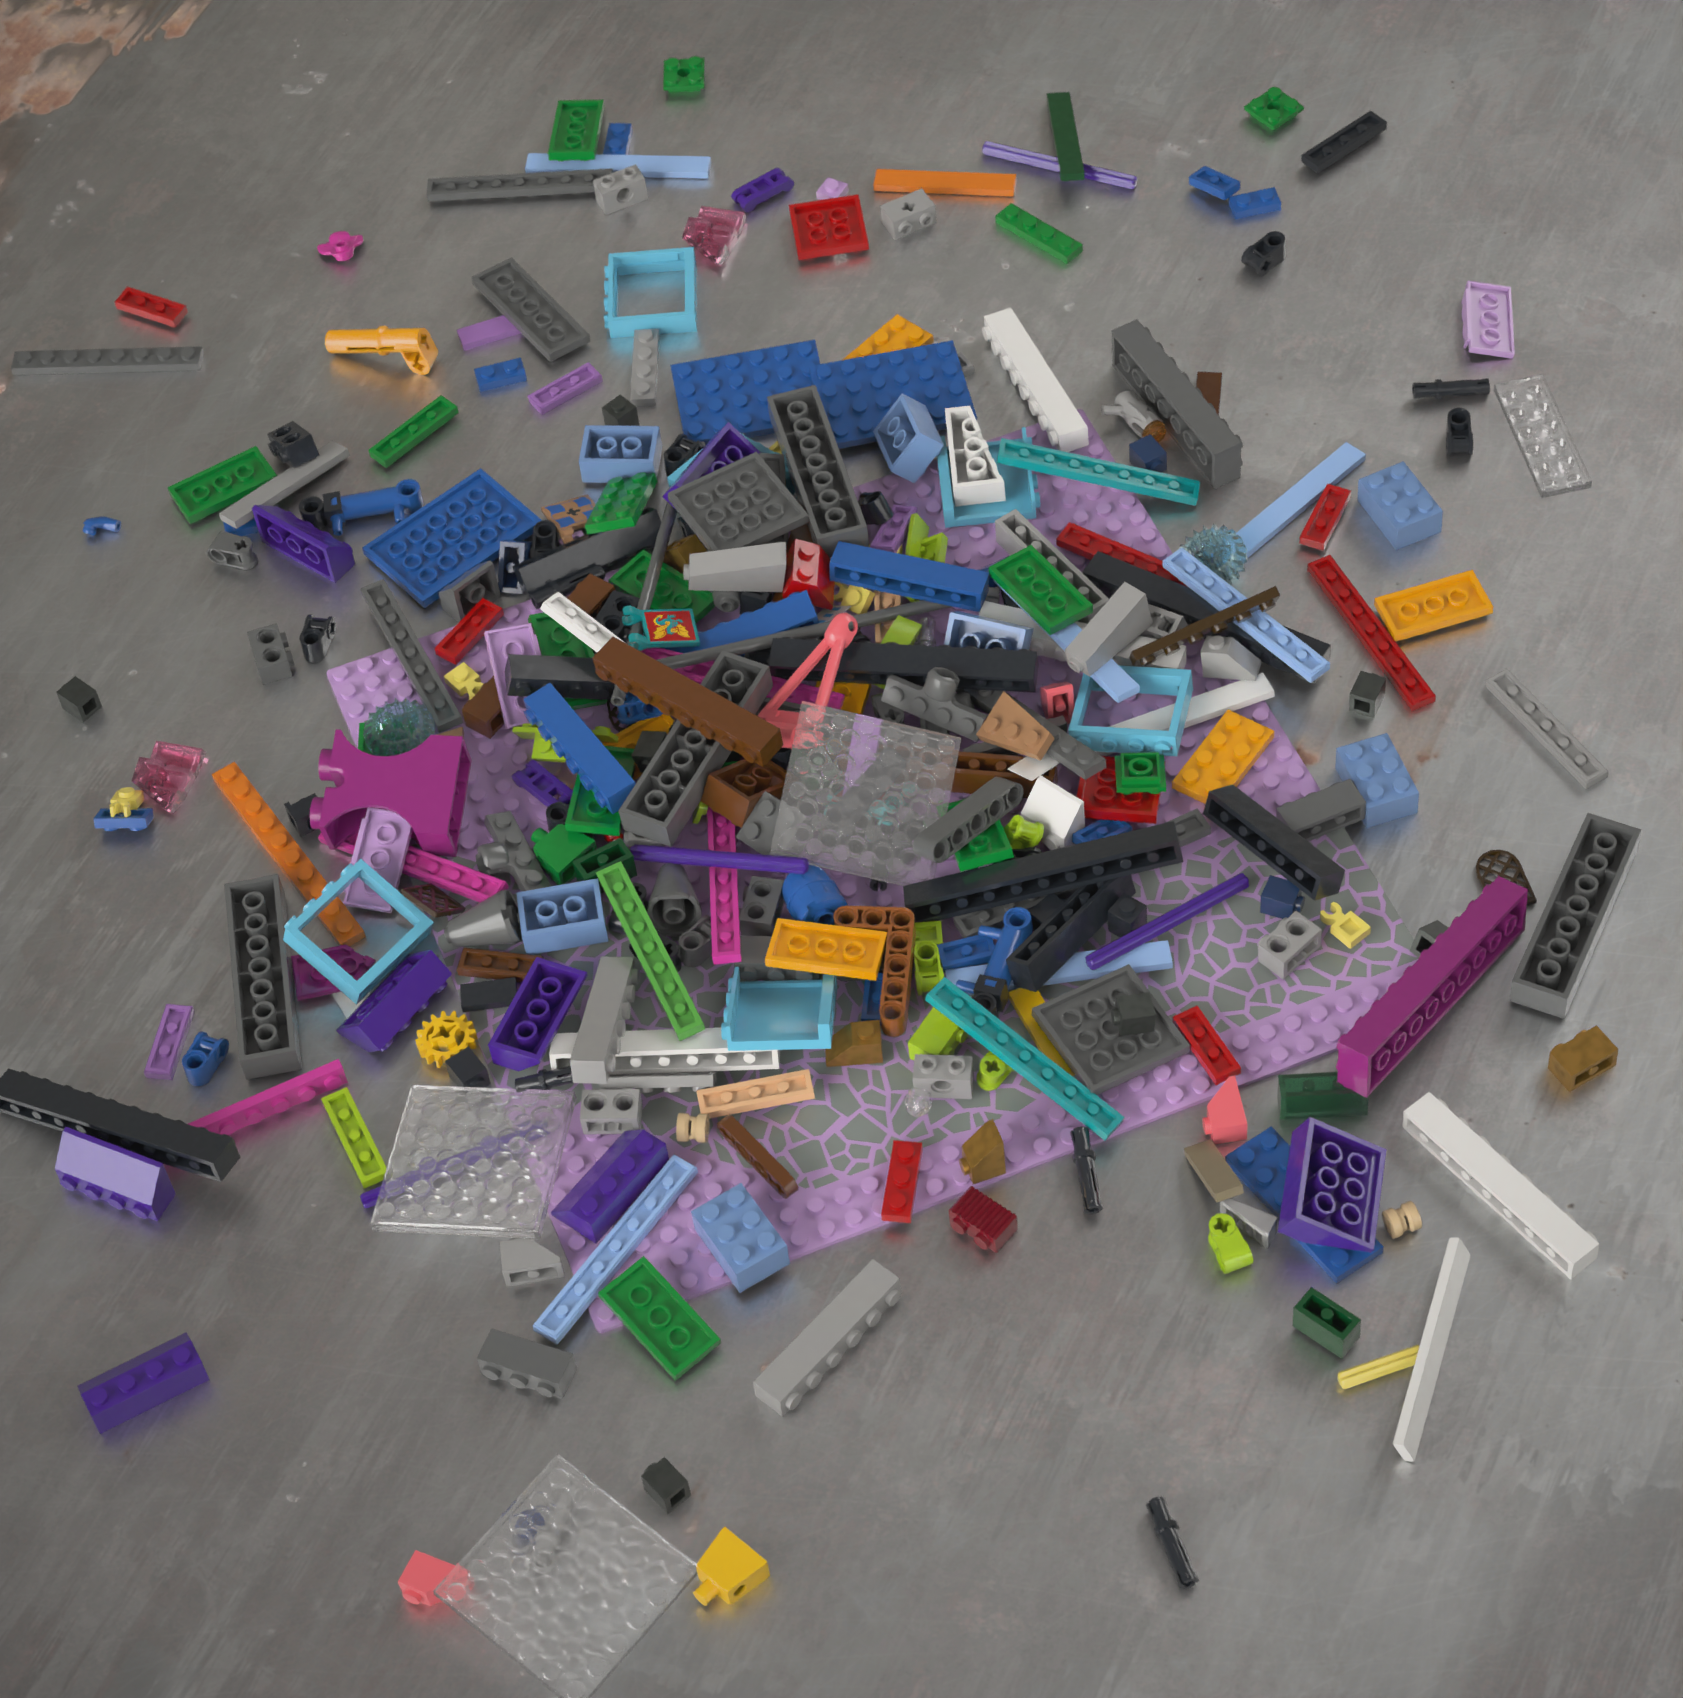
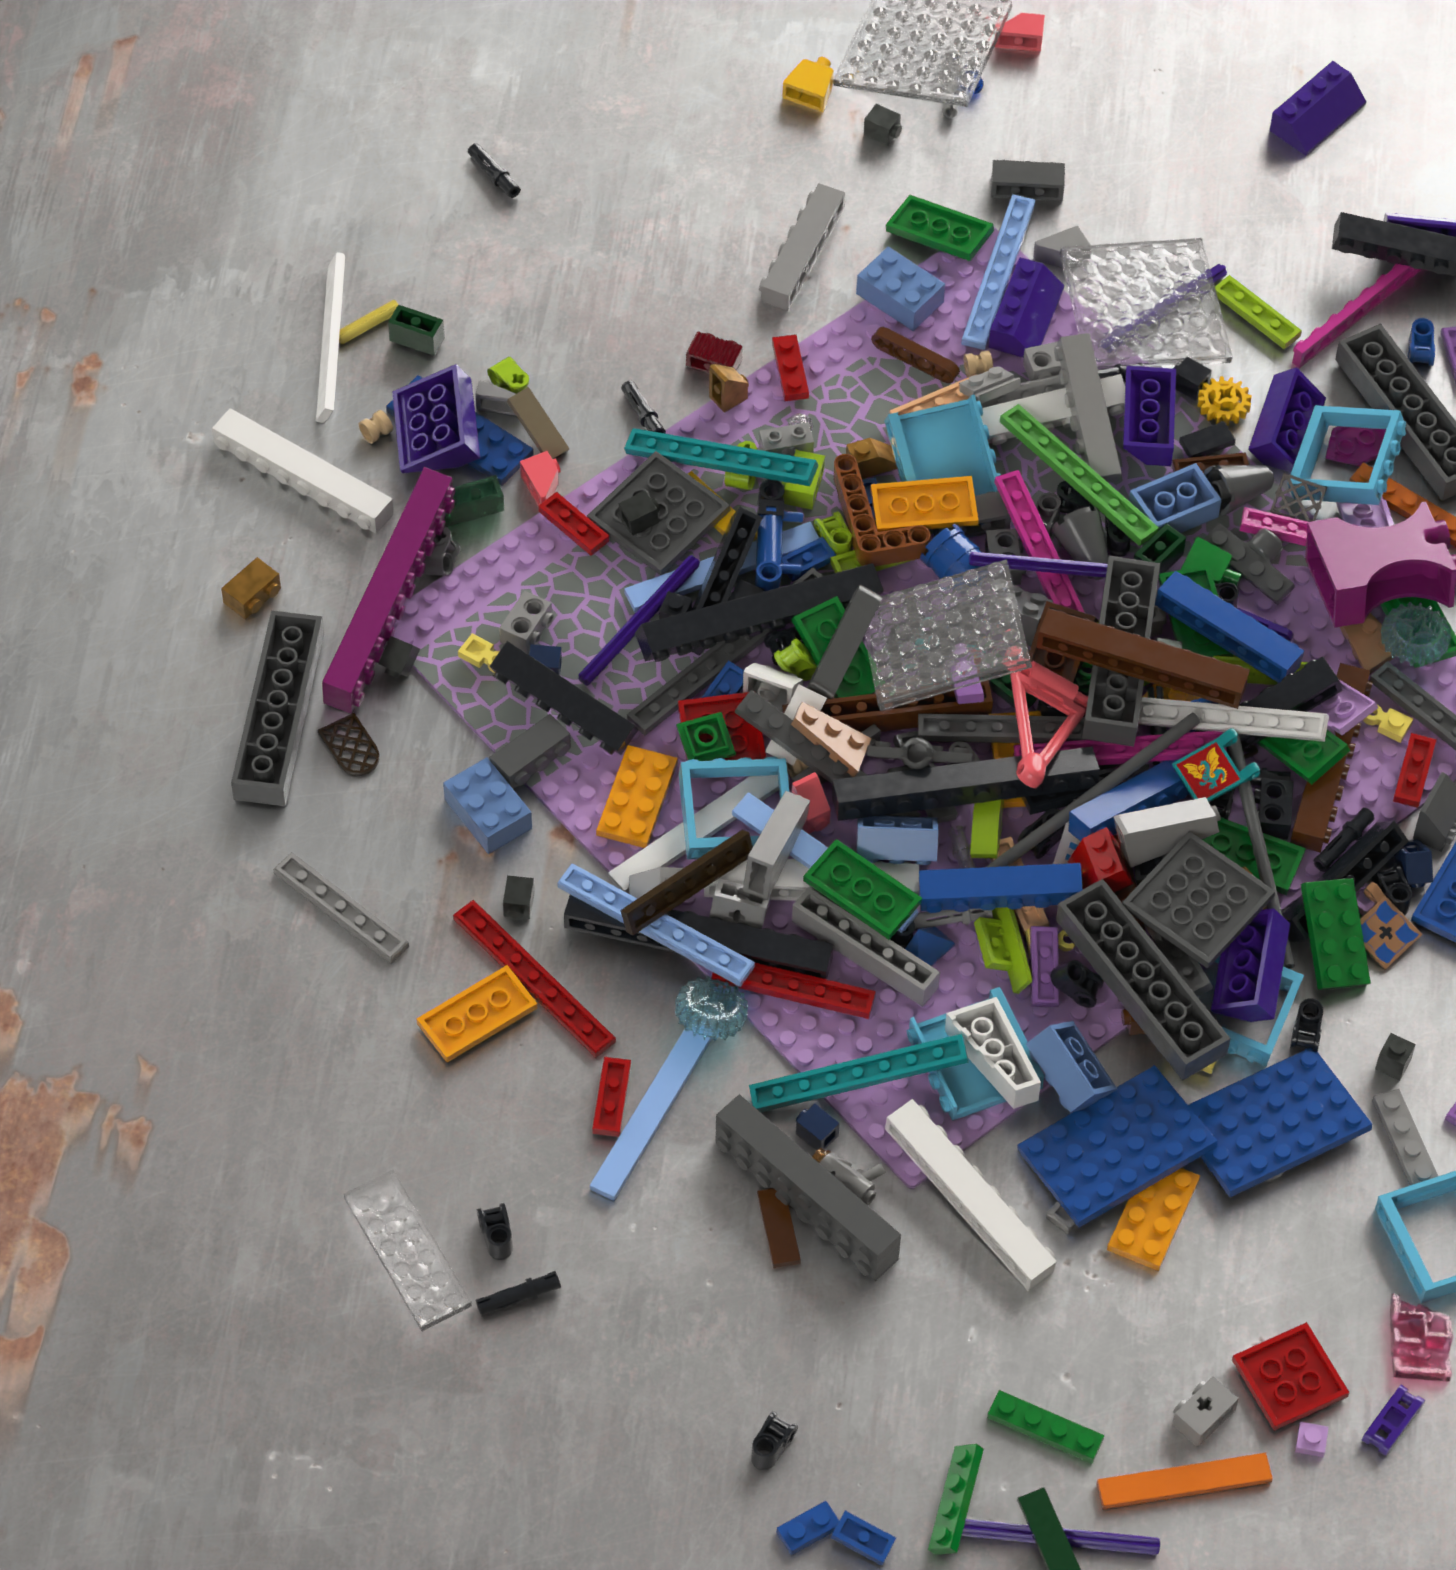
camera: 155 degrees right, 5 degrees up
medium blue brick [579,425,662,483] -> none
medium blue brick [1357,461,1443,550] -> none
lavender piece [1461,280,1515,359] -> none
none -> green plate [928,1443,984,1555]
none -> light grey plate [959,367,1021,404]

